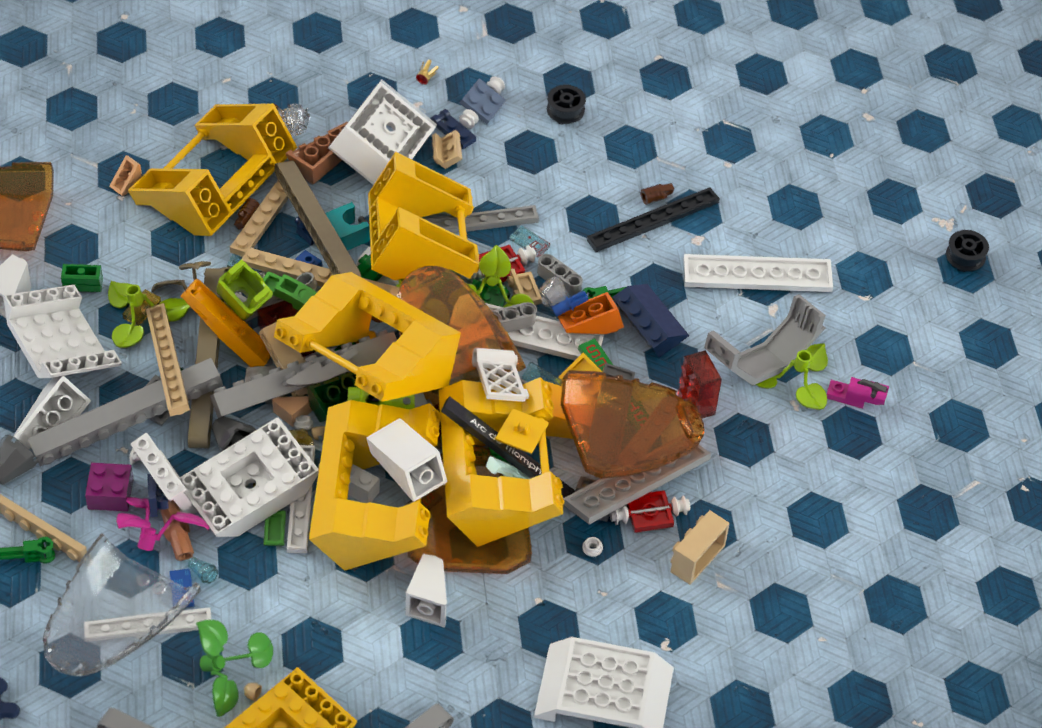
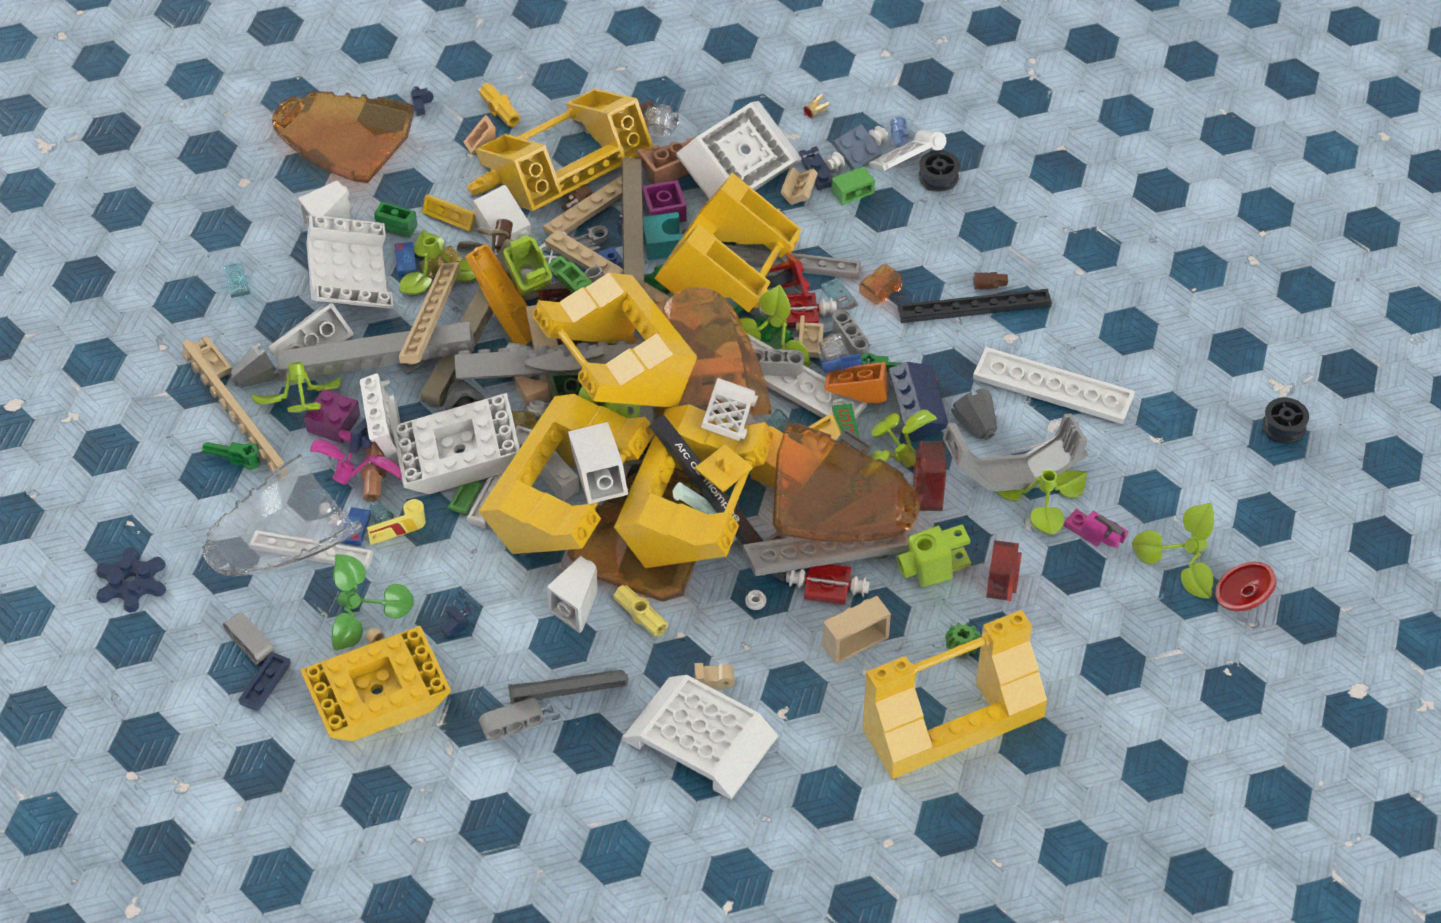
camera: 25 degrees right, 0 degrees up
none -> lime plant [252,362,341,413]
none -> light yellow door [367,499,426,545]
none -> blue tile [394,242,416,276]
none -> dark blue piece [410,86,434,116]
none -> yellow plate [422,194,475,231]
none -> dark blue piece [440,604,472,639]
none -> yellow hinge [467,169,501,196]
none -> white slope [473,185,531,244]
none -> yellow piece [479,83,521,127]
none -> reddish brown hinge [495,219,513,254]
none -> dark grey piece [508,669,629,704]
none -> light grey piece [570,226,608,253]
none -> light yellow piece [613,585,668,637]
none -> magenta brick [642,180,687,223]
none -> tan leg [694,663,735,690]
none -> red plate [765,253,810,297]
none -> bright green brick [831,166,875,205]
none -> clear orange brick [859,264,902,305]
none -> lime plant [861,410,937,481]
none -> yellow brick [862,610,1047,779]
none -> white piece [868,130,946,170]
none -> medium blue hinge [890,116,908,147]
none -> lime piece [897,524,971,587]
none -> bright green gear [945,622,981,658]
none -> dark grey cone [951,389,997,440]
none -> clear red brick [986,540,1022,601]
none -> lime plant [1132,503,1214,598]
none -> red dish [1216,561,1277,611]

